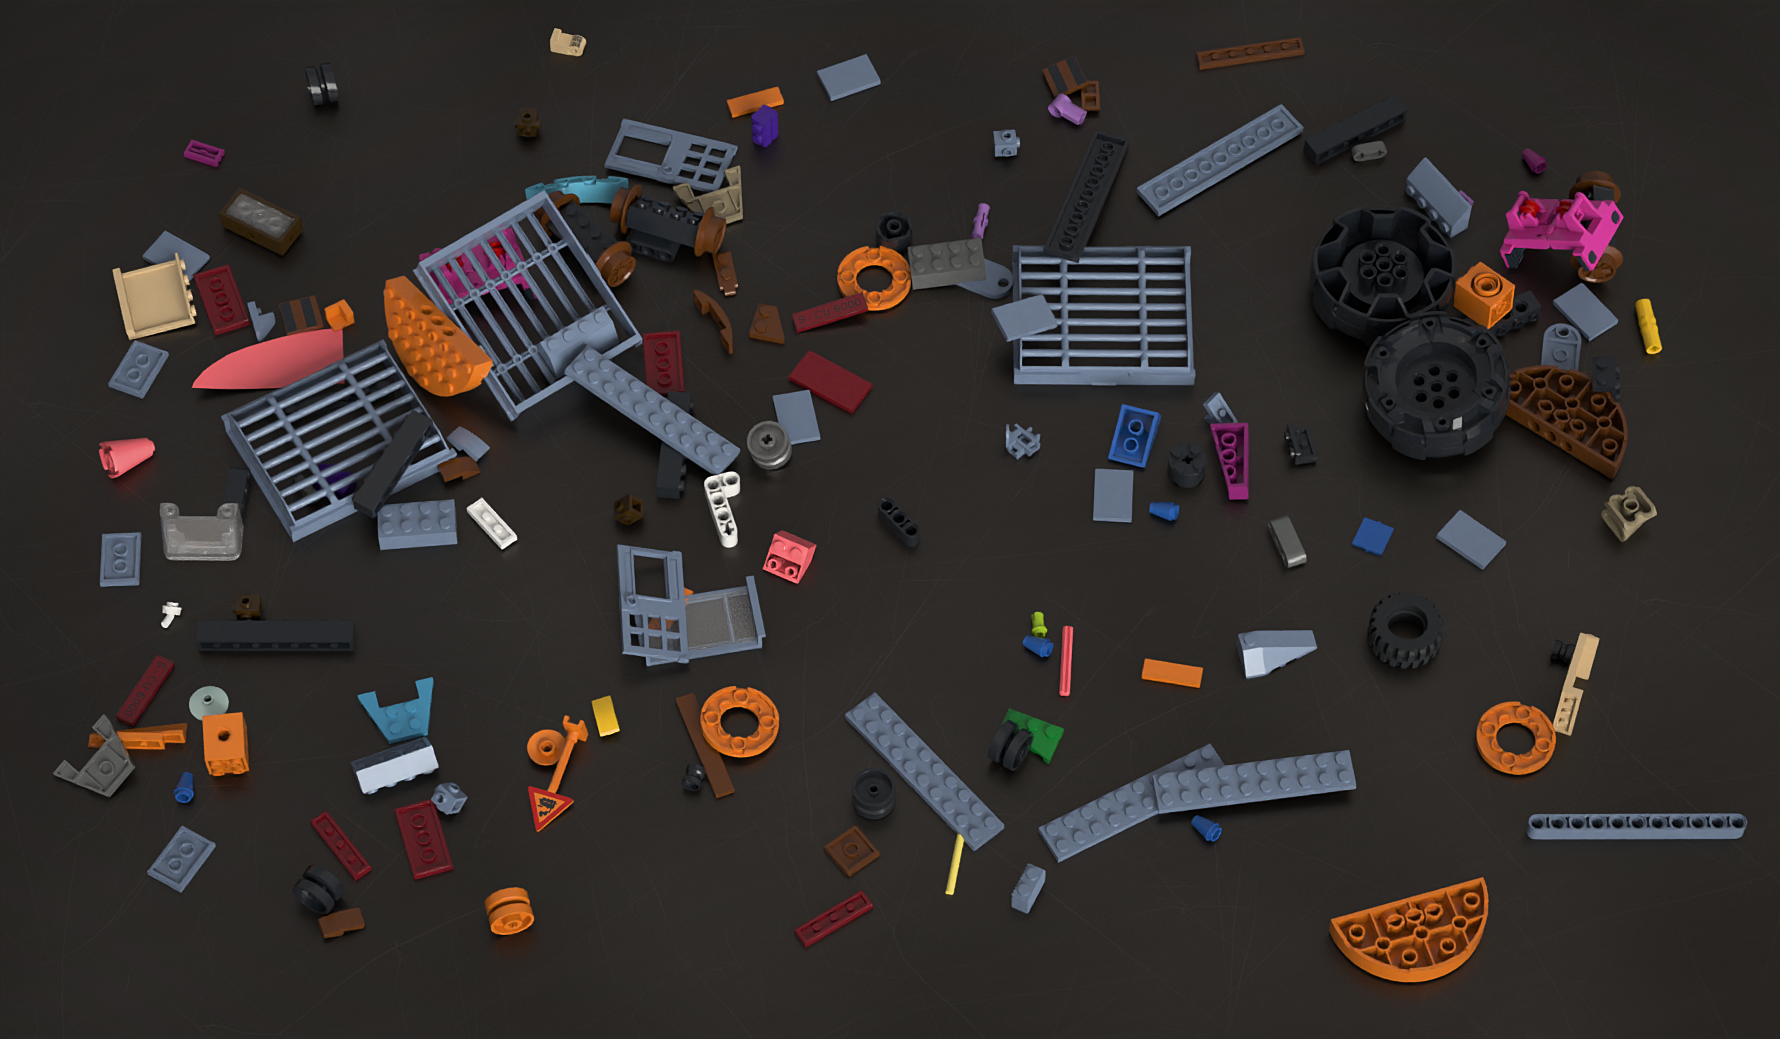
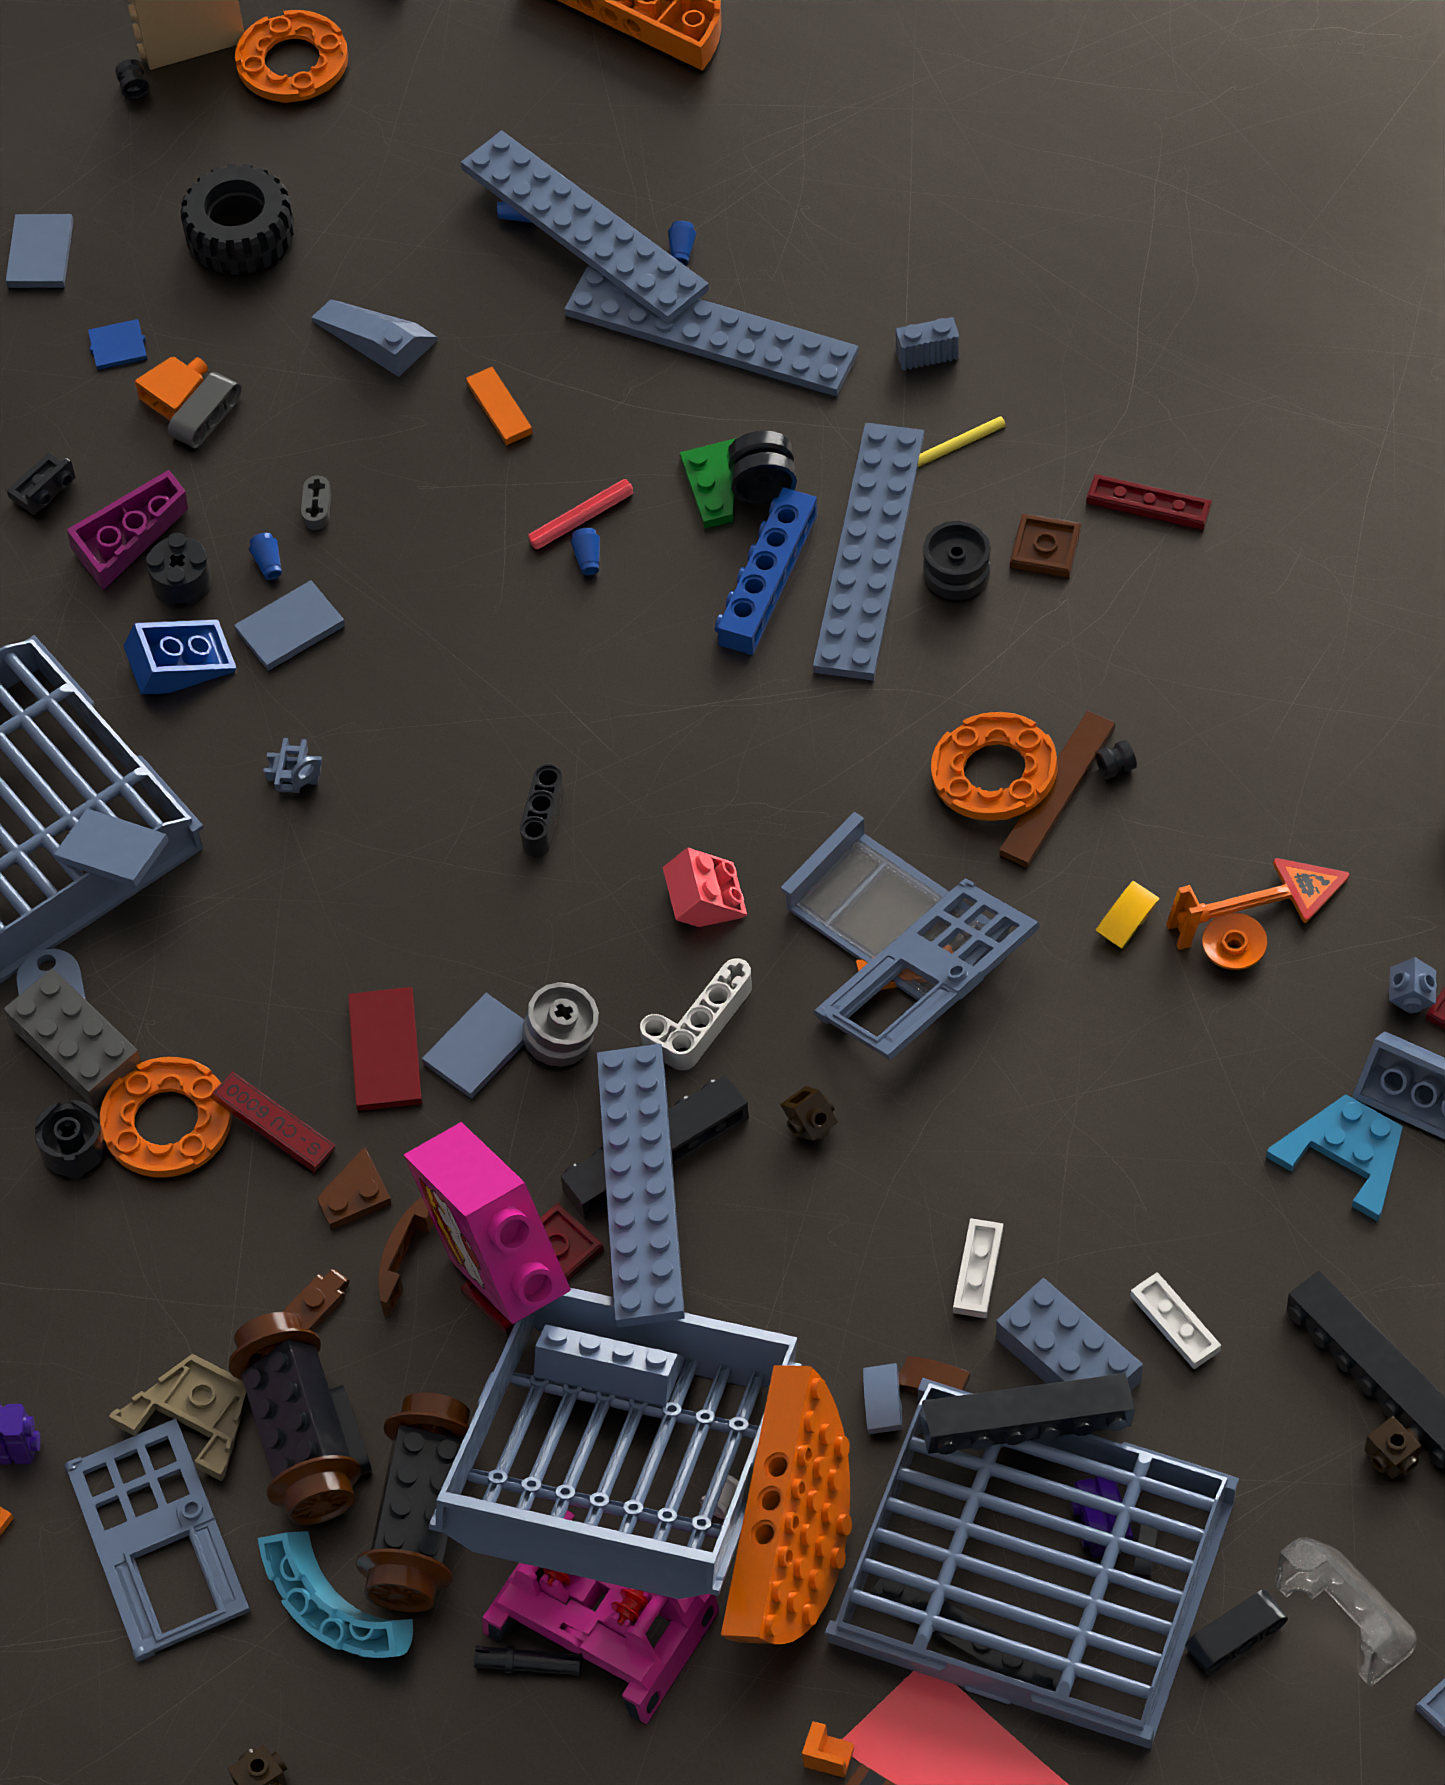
camera: 125 degrees left, 0 degrees up
lime pin [1031,612,1047,638] -> none
sand blue slope [1203,392,1238,424] -> none
none -> orange torso [135,357,208,421]
none -> dark grey beam [301,475,331,530]
none -> dark pink brick [403,1122,571,1324]
none -> blue brick [714,487,818,655]
none -> white plate [1130,1272,1221,1369]

